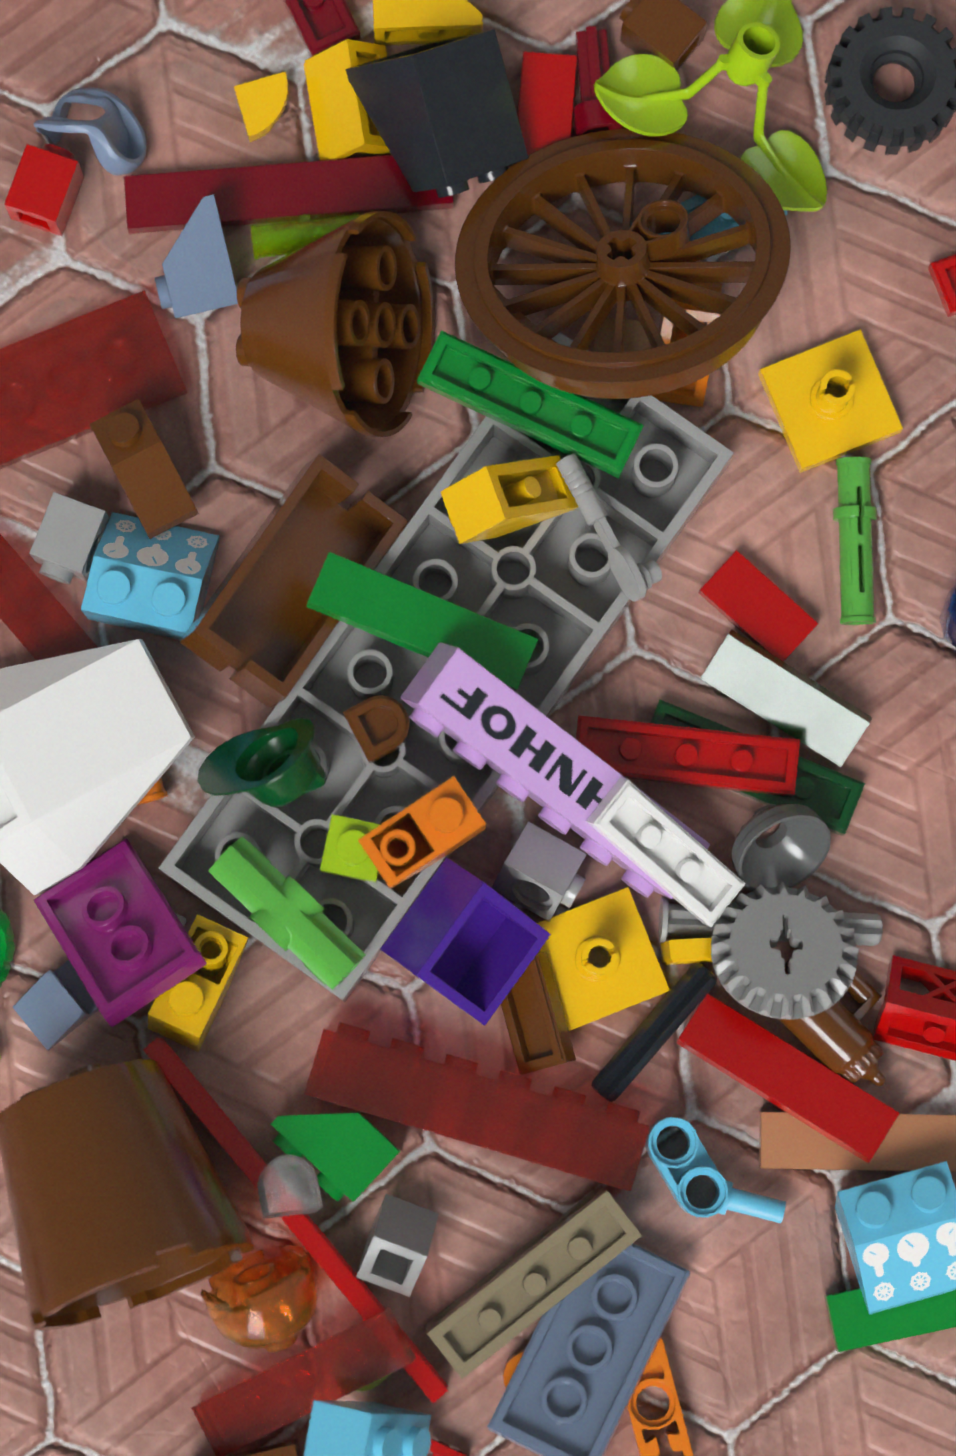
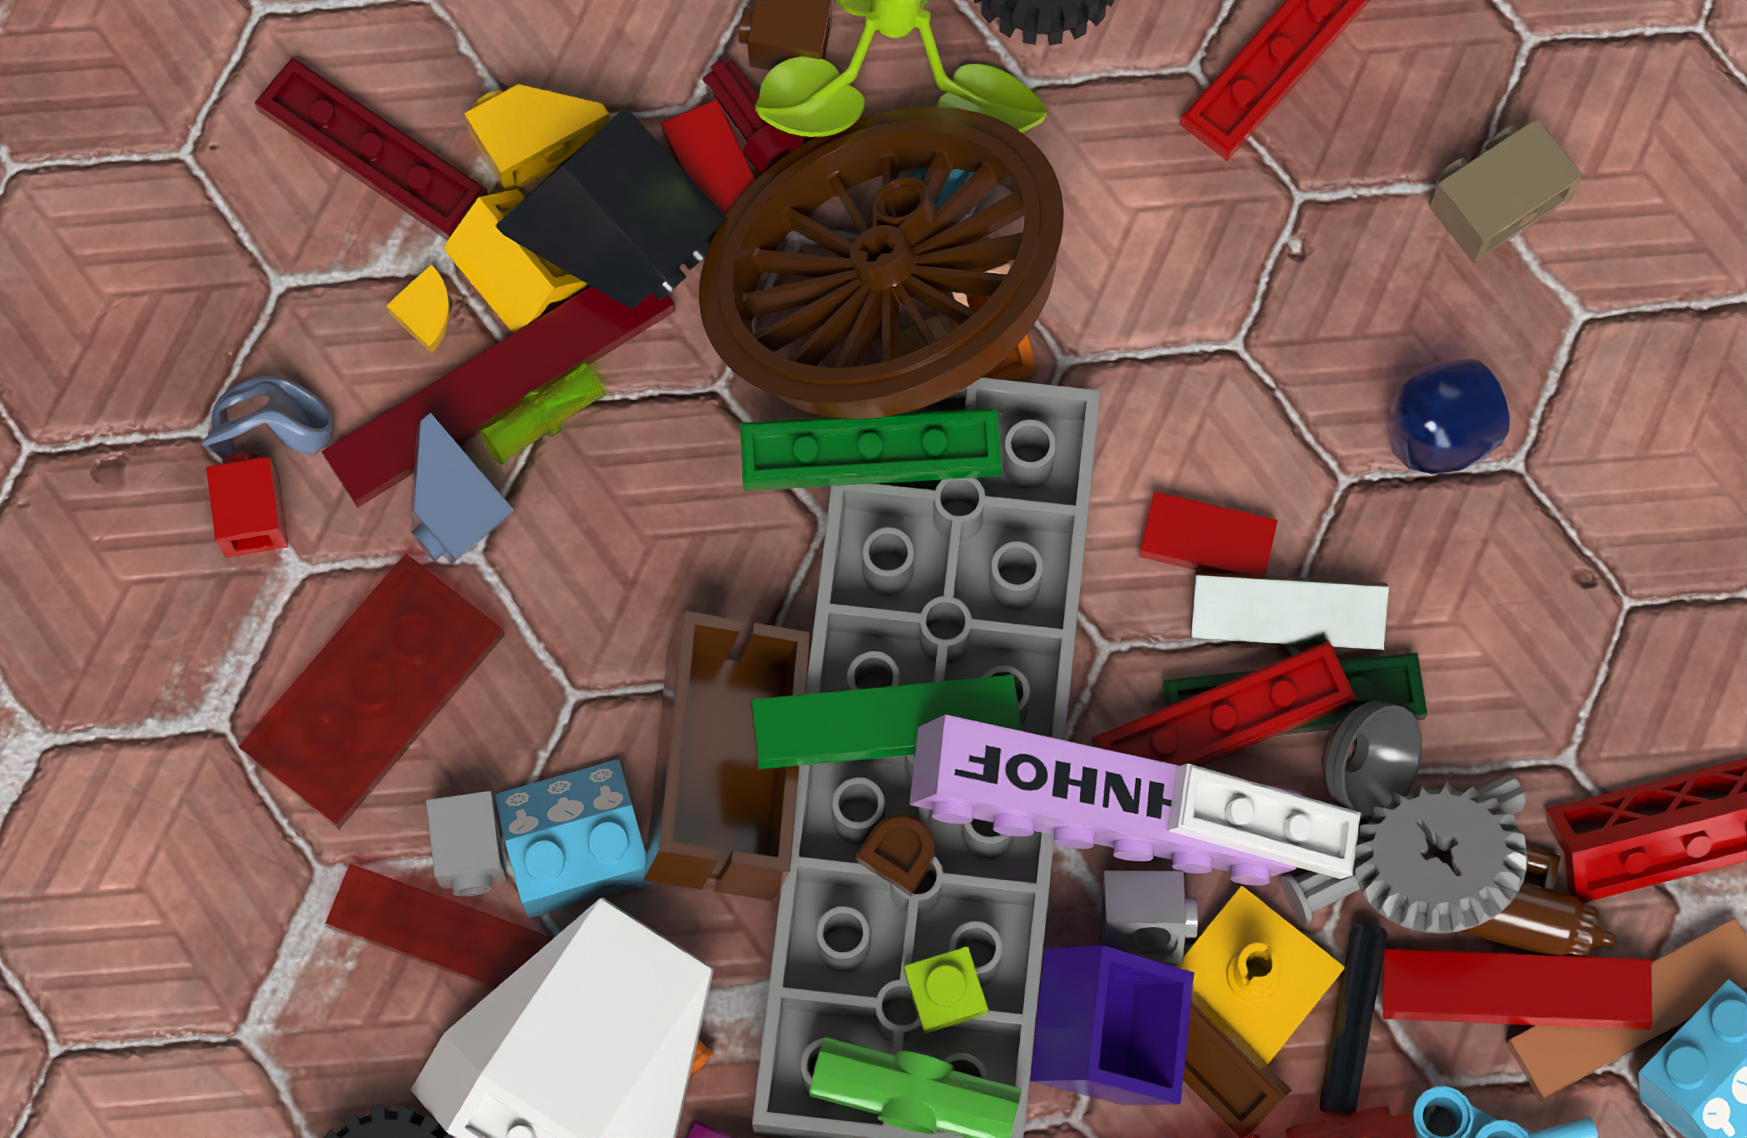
camera: 25 degrees left, 10 degrees down
reddish brown slope [89,398,199,539] -> none
dark green piece [197,717,327,808] -> none
reddish brown cone [236,211,434,437] -> none
orange slope [358,776,486,889] -> none
yellow slope [440,455,578,544] -> none
light grey piece [556,453,662,602] -> none
yellow tile [660,938,712,965] -> none
yellow tile [758,329,903,473] -> none
bright green pin [833,457,877,625] -> none

